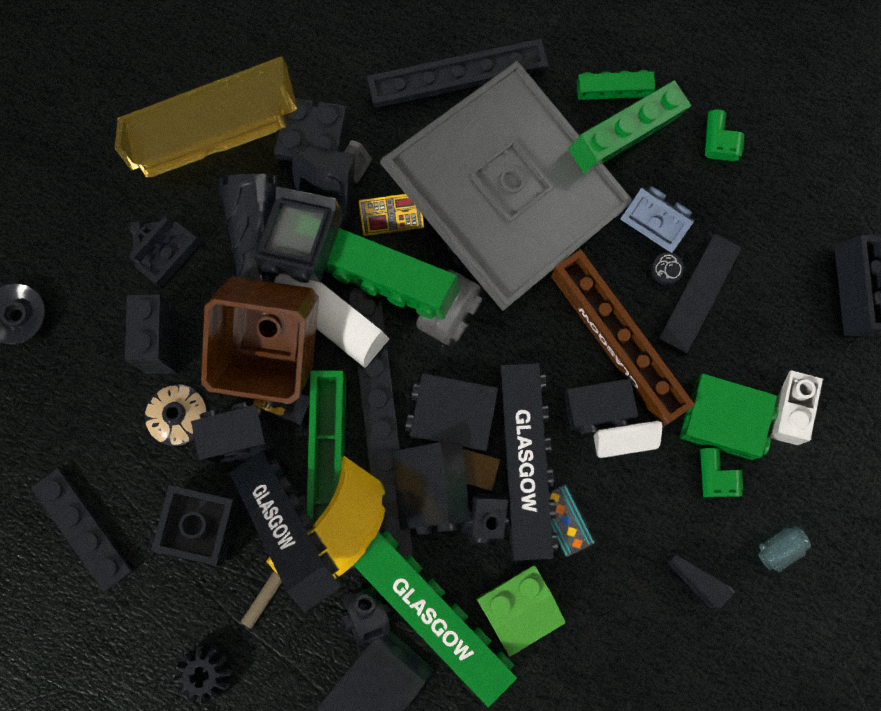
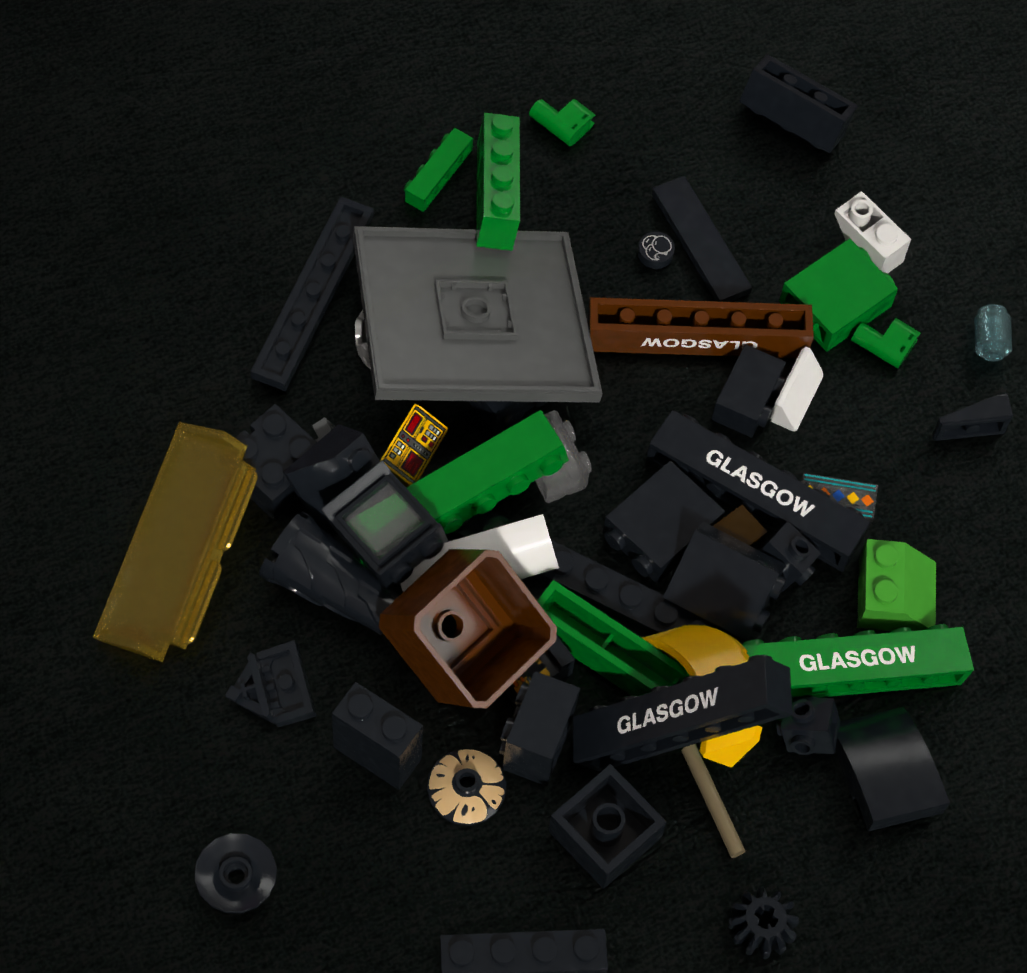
camera: 60 degrees left, 15 degrees down
sand blue bracket [621,186,694,253] -> none

